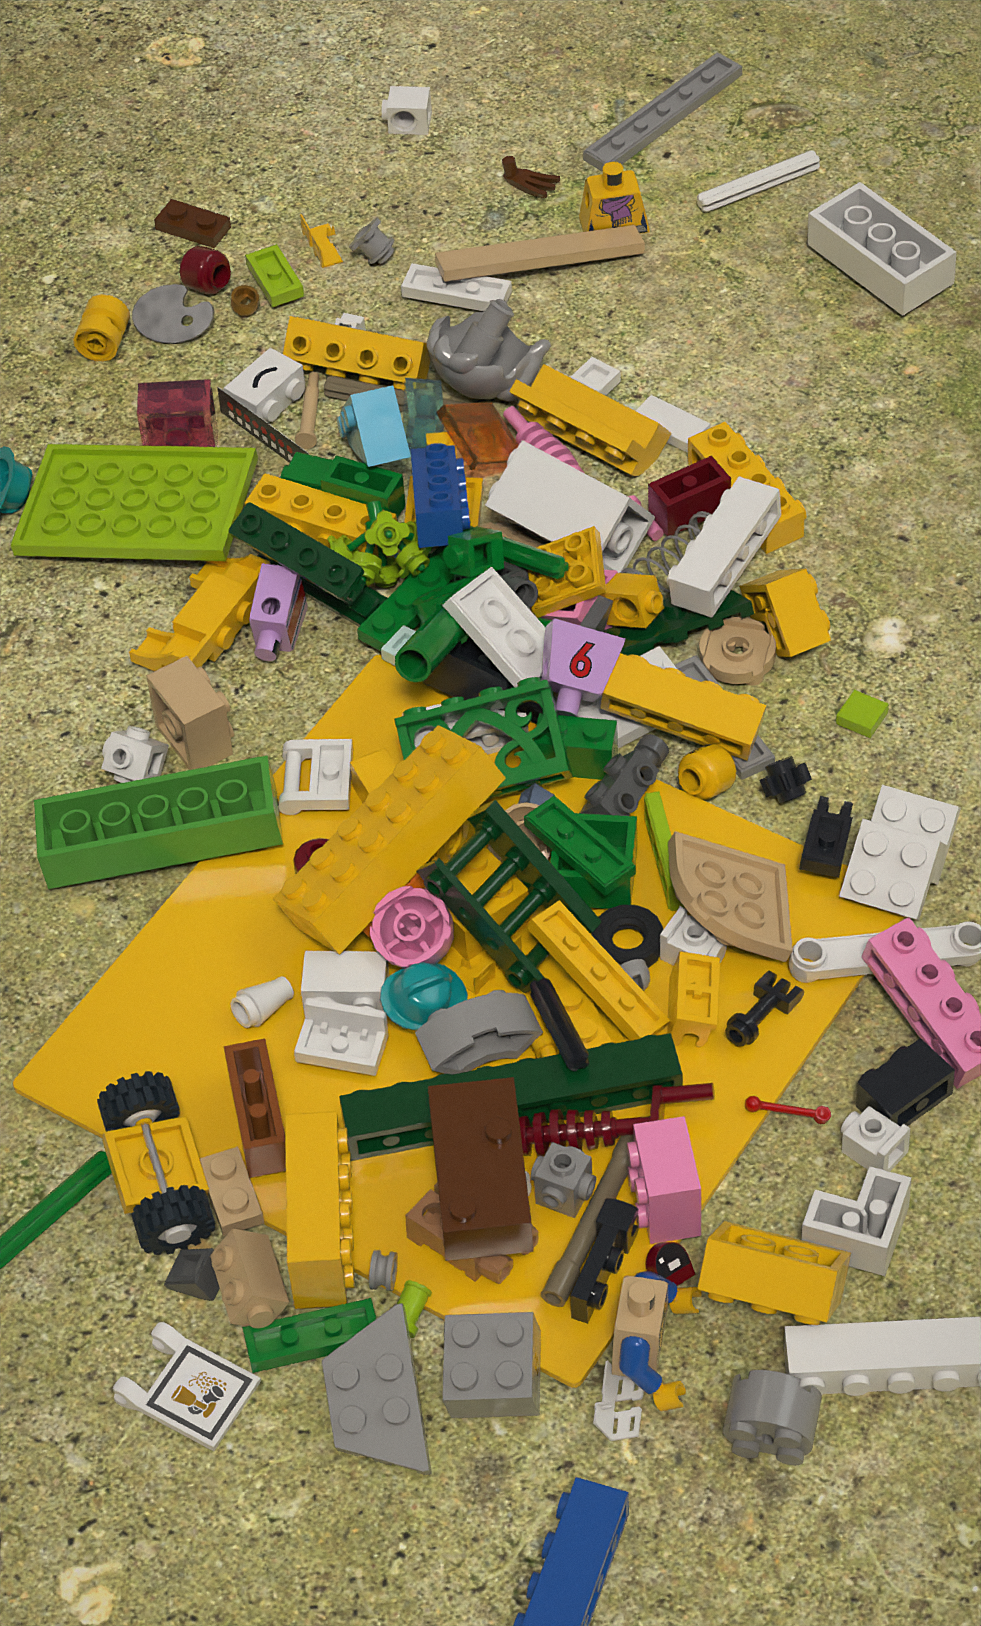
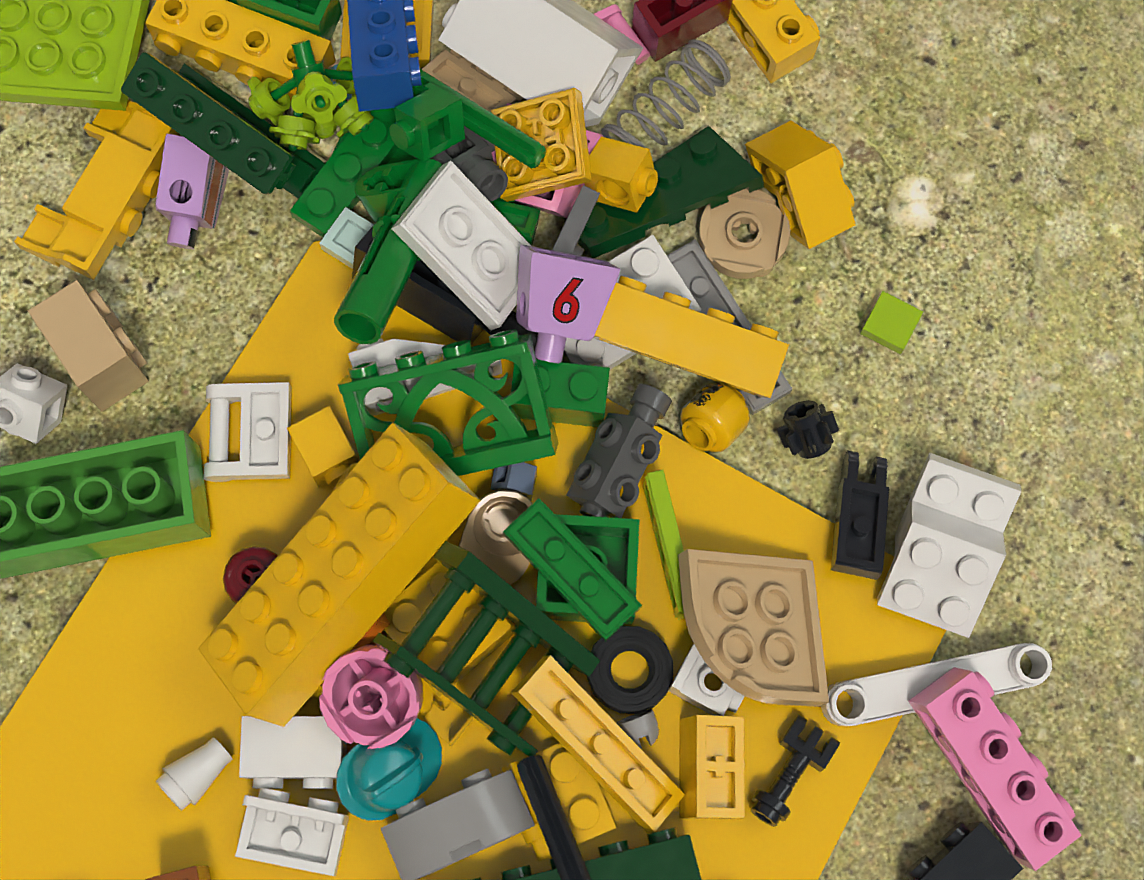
camera: 10 degrees left, 25 degrees up
white brick [667,476,781,617] -> none

